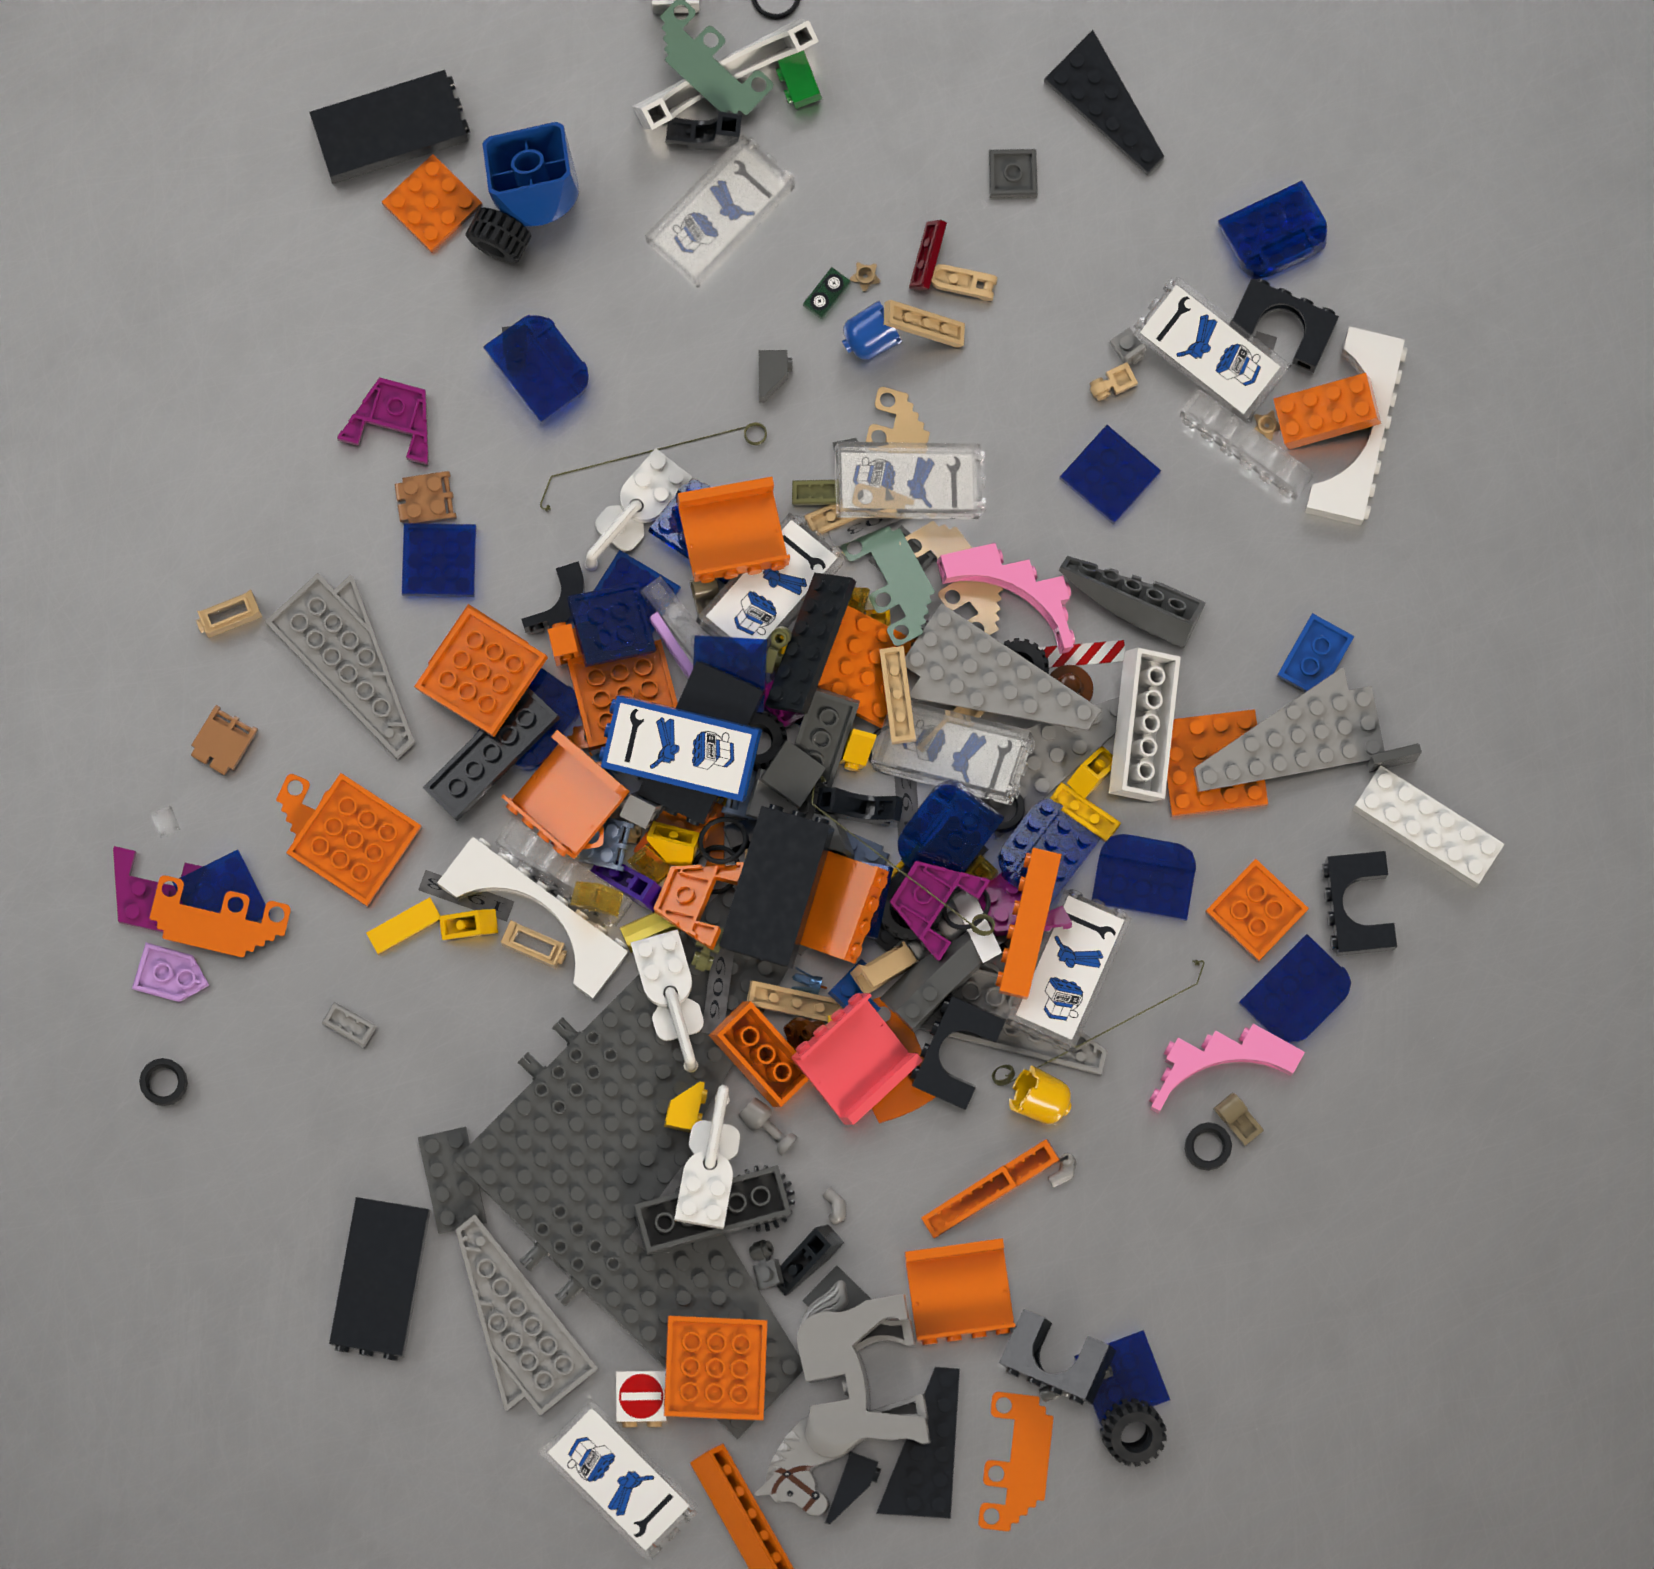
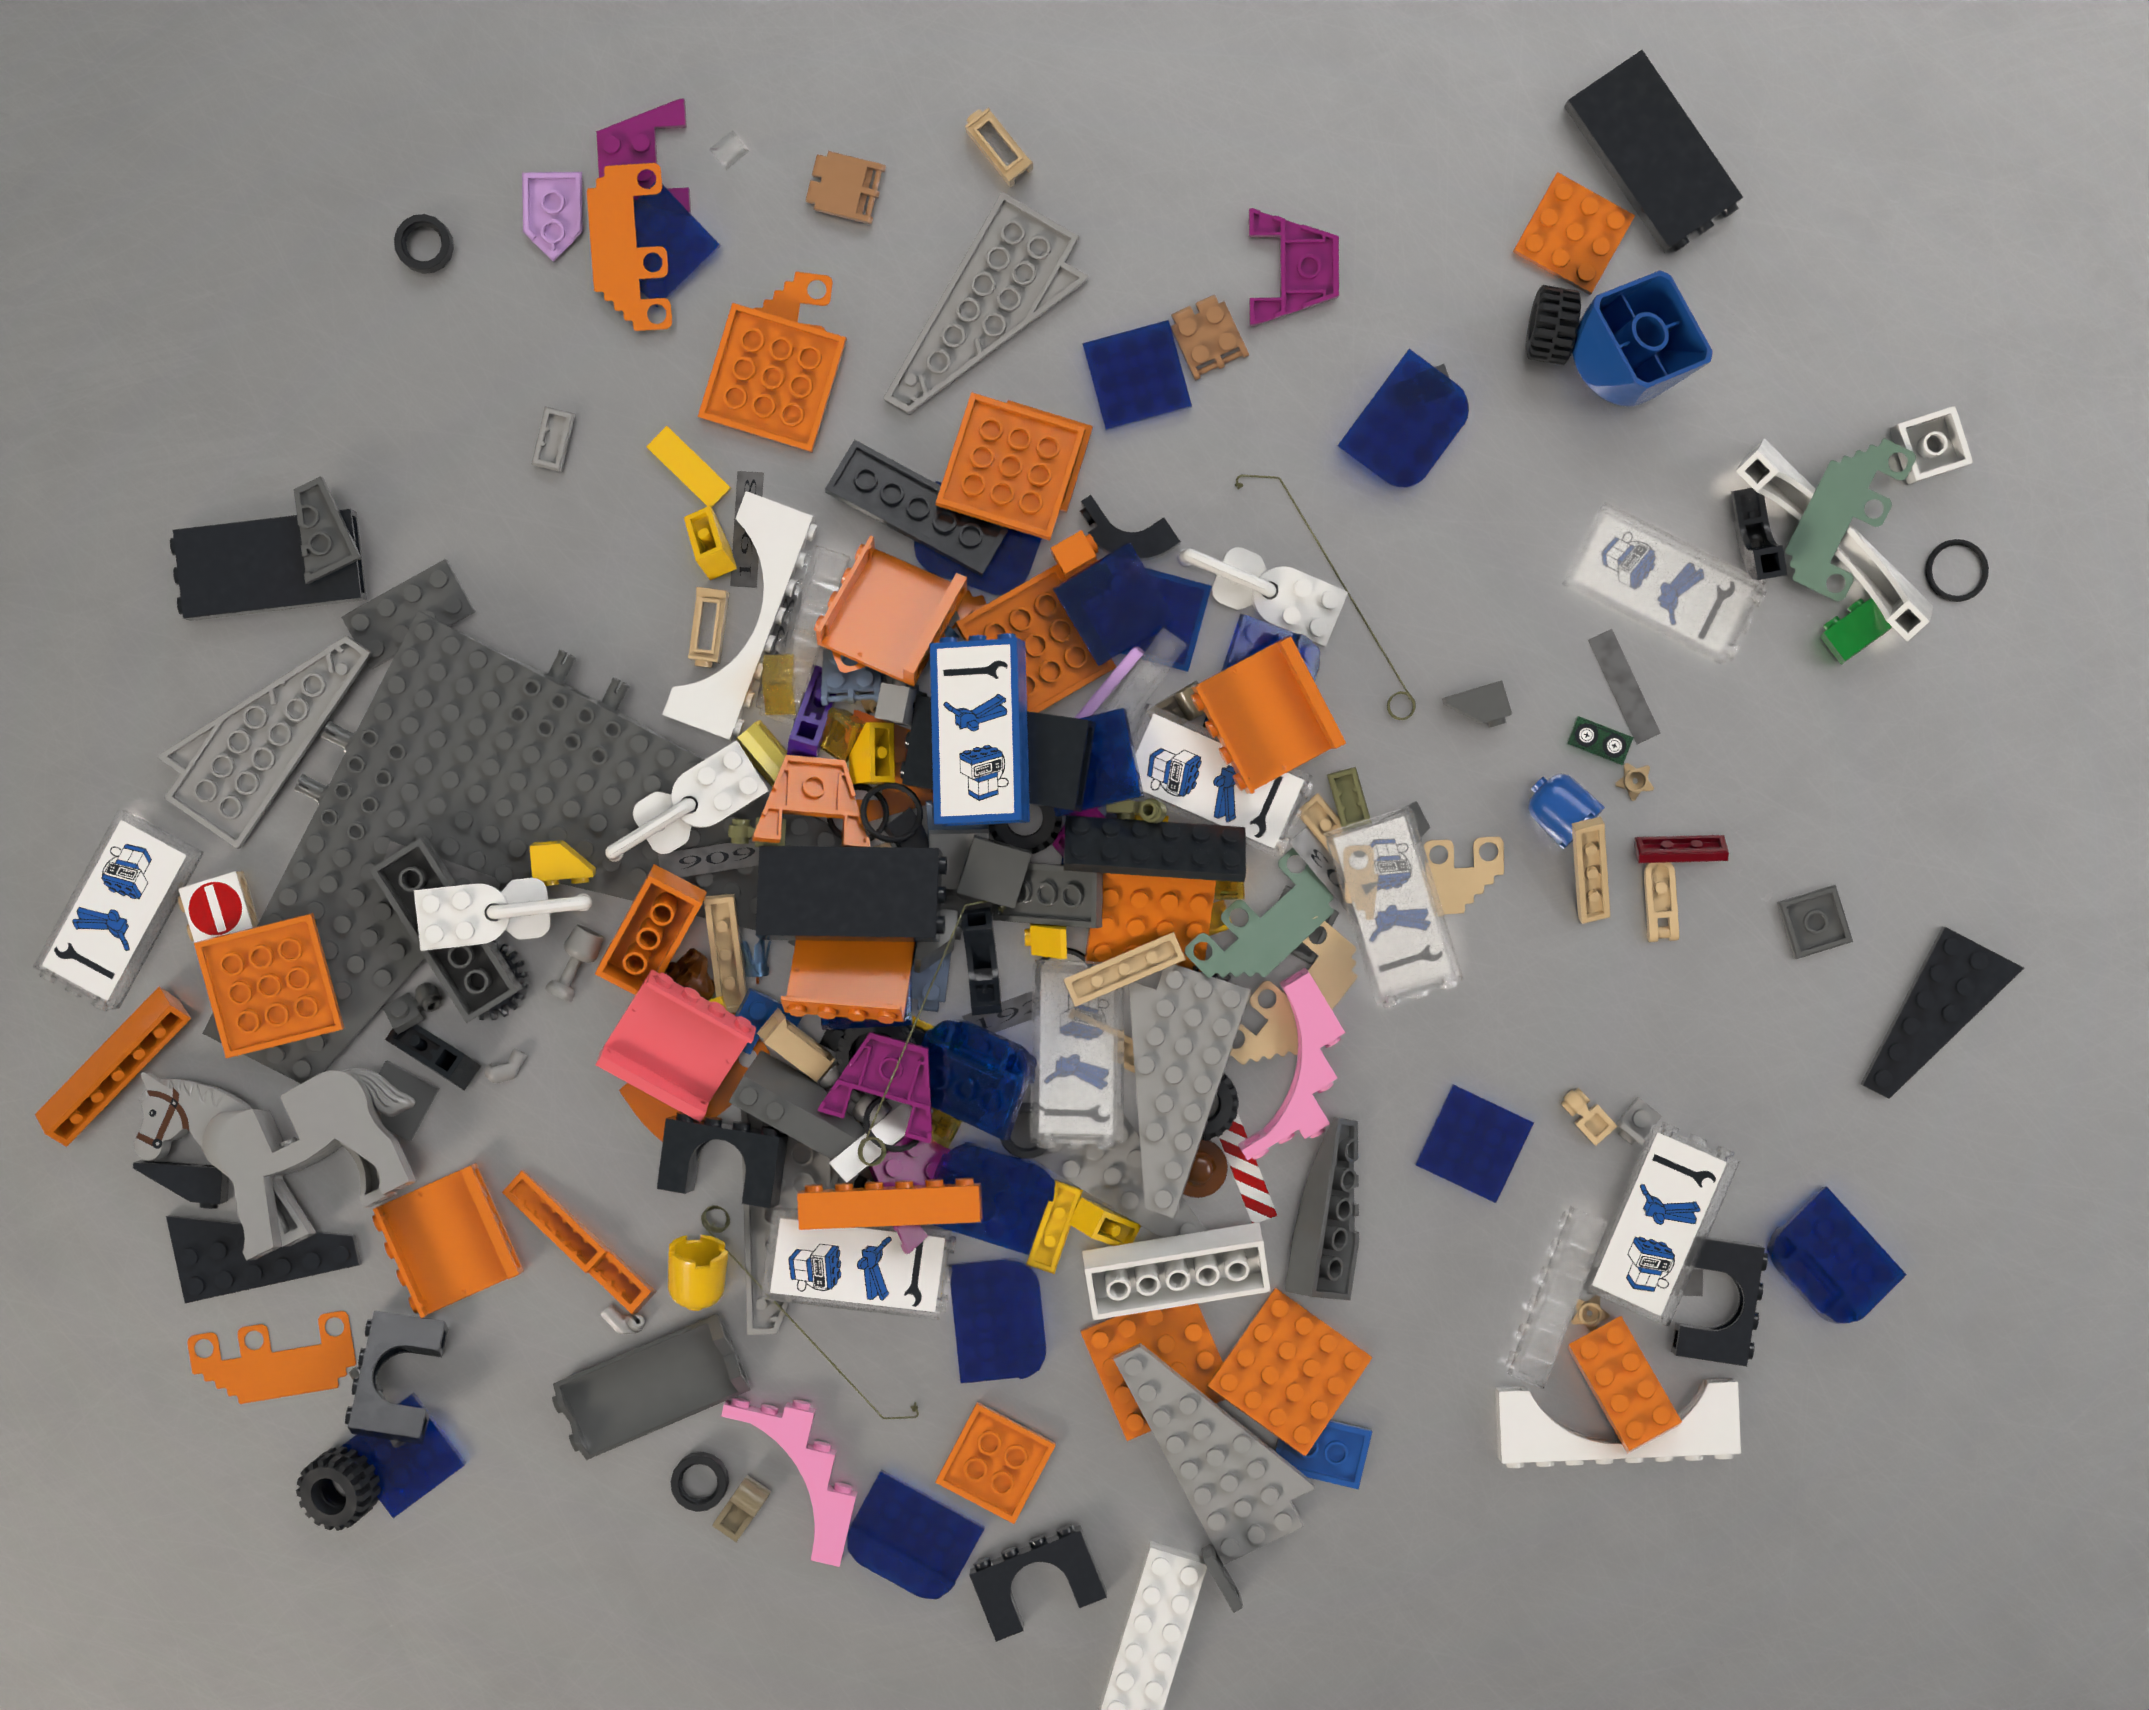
camera: 75 degrees right, 10 degrees up
none -> dark grey wing [294,476,362,584]
none -> dark grey cylinder [552,1314,751,1460]
none -> orange plate [1207,1288,1373,1456]
none -> flat silver sticker [1588,629,1661,744]

